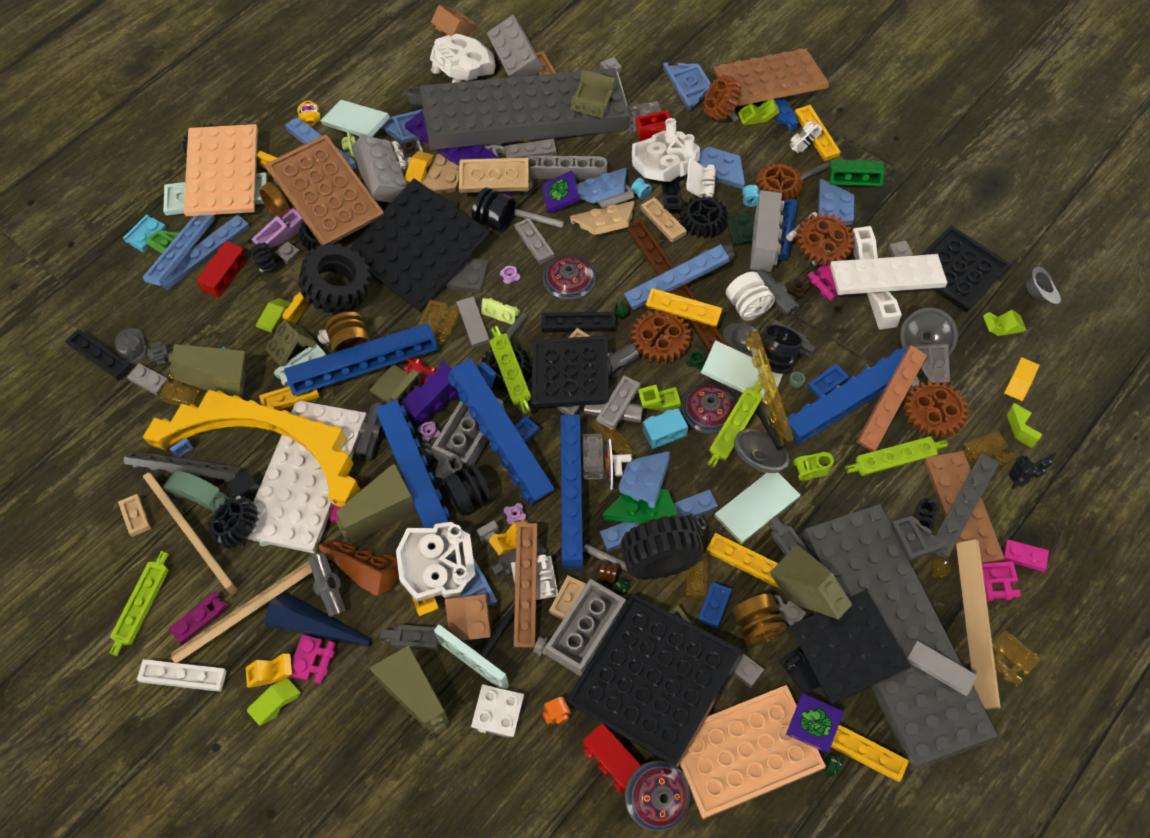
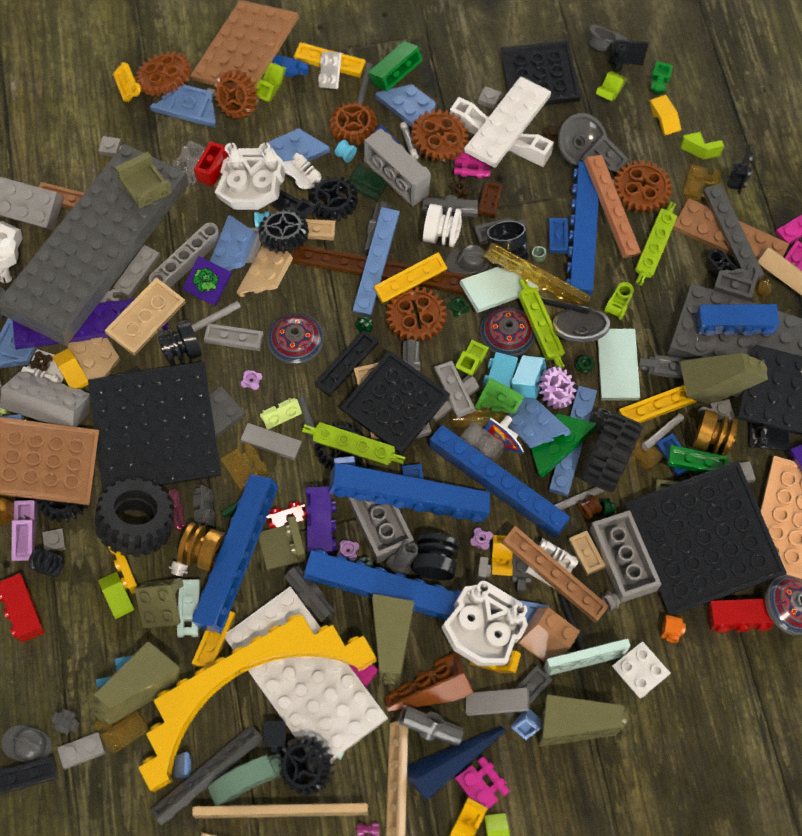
camera: 55 degrees left, 5 degrees up
none -> yellow hinge [113,62,141,102]
none -> dark orange gear [135,51,192,97]
none -> clear pink axle [168,489,186,529]
none -> dark grey hinge [193,484,215,528]
none -> black gear [258,209,309,254]
none -> light grey tile [466,688,529,716]
none -> bright green wing [475,378,524,414]
none -> reddish brown plate [477,181,503,218]
none -> medium azure brick [510,355,547,399]
none -> medium blue slope [511,709,541,740]
none -> lavender gear [538,367,576,409]
none -> dark green plate [576,355,595,374]
none -> black hinge [609,39,649,72]
none -> light grey bar [642,413,684,451]
none -> green plate [650,61,673,94]
none -> green plate [667,445,729,473]
none -> blue brick [696,304,780,336]

